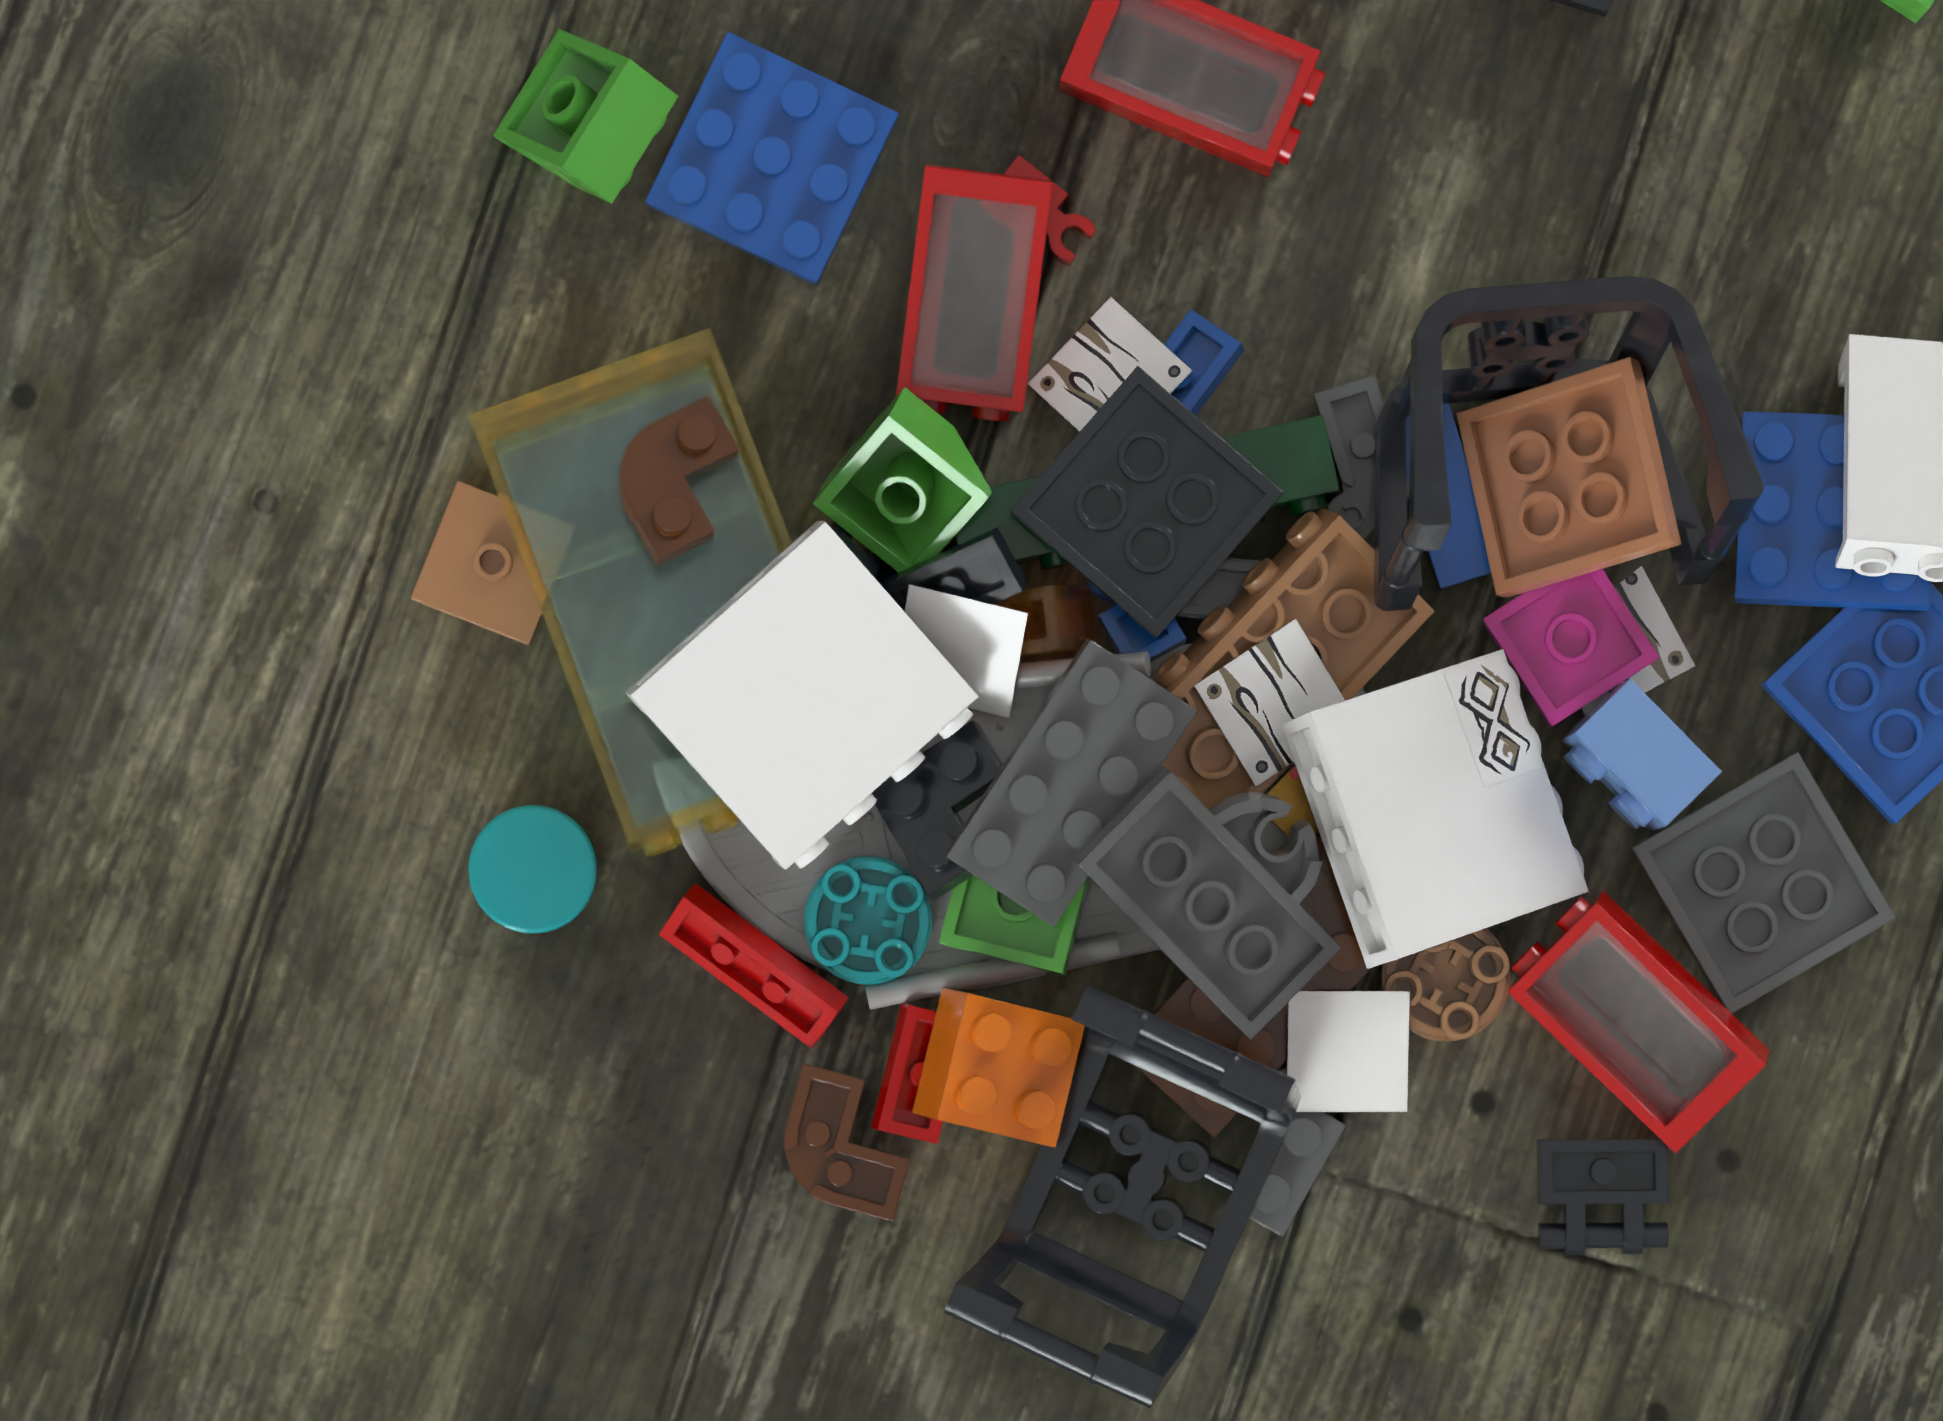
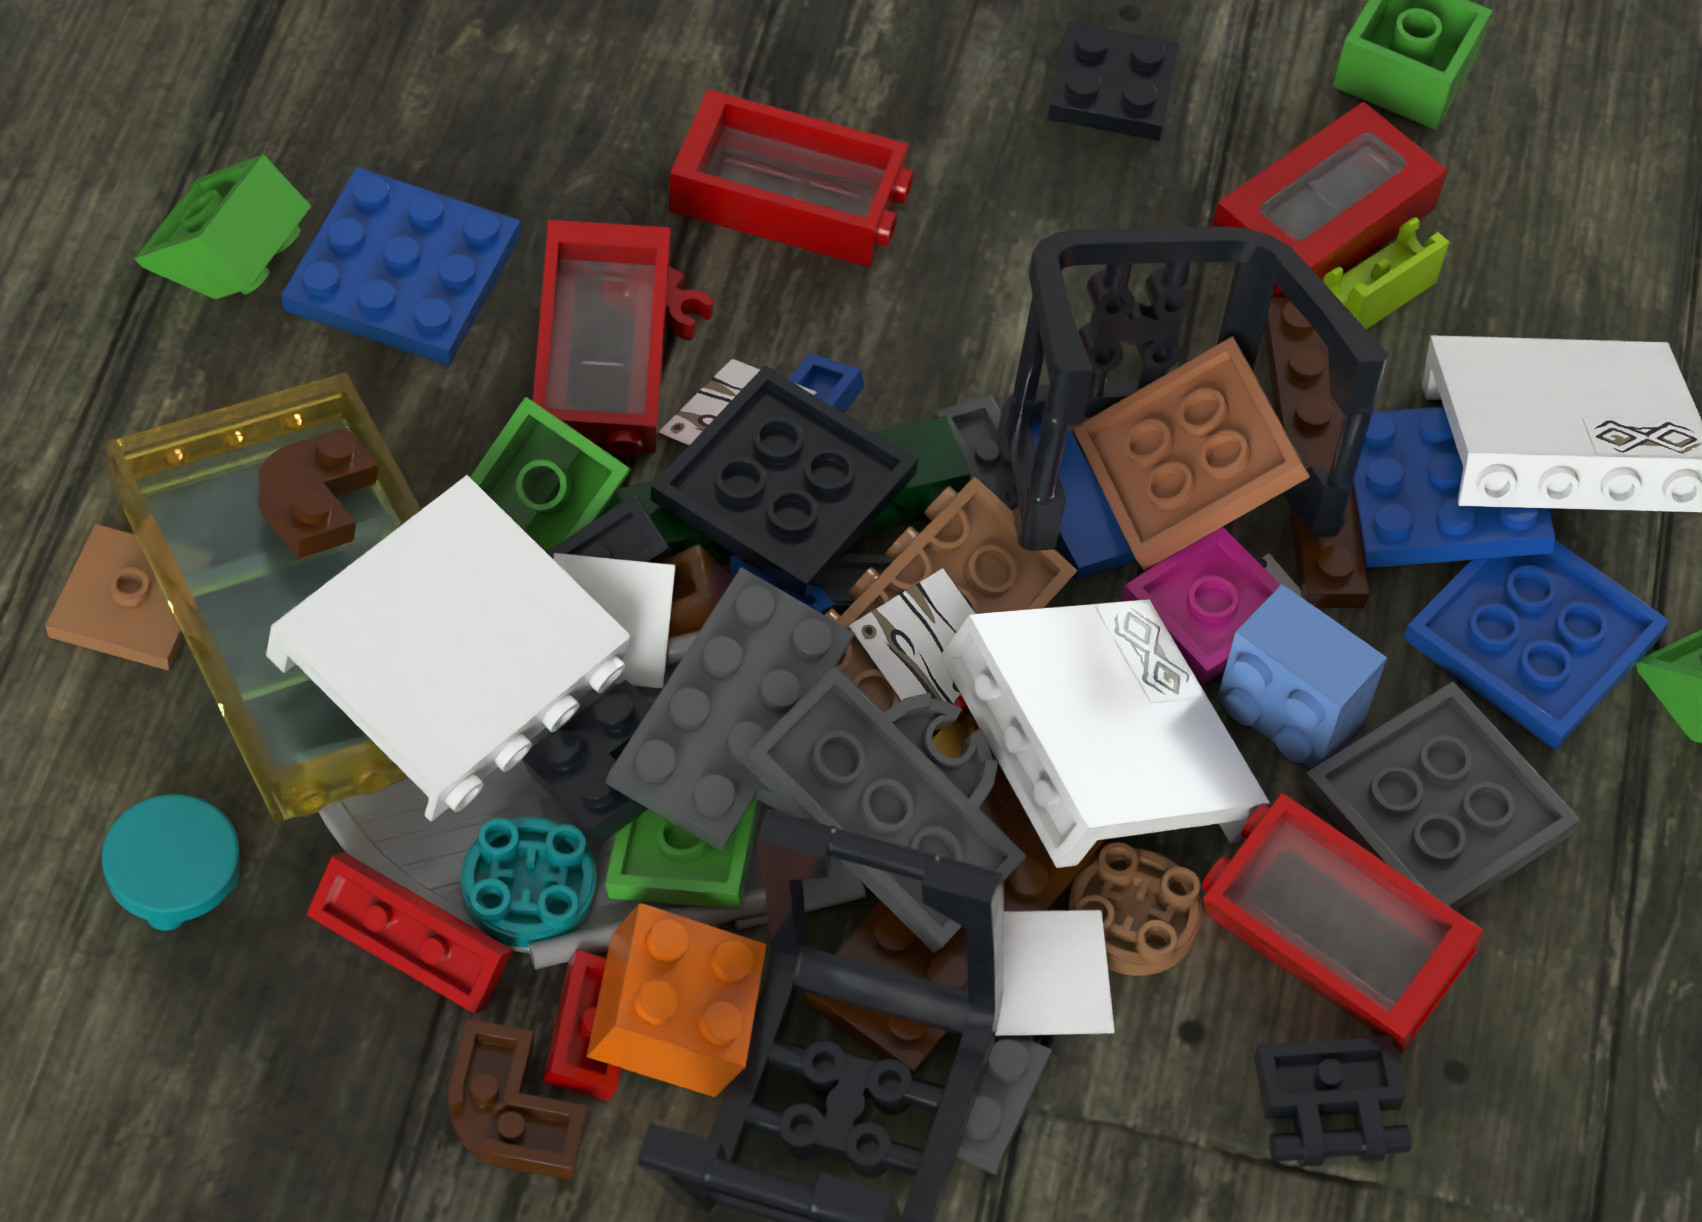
camera: 10 degrees left, 30 degrees down
none -> red piece [1212,101,1448,297]
none -> reddish brown plate [1264,297,1369,608]
none -> lime hinge [1323,217,1450,329]

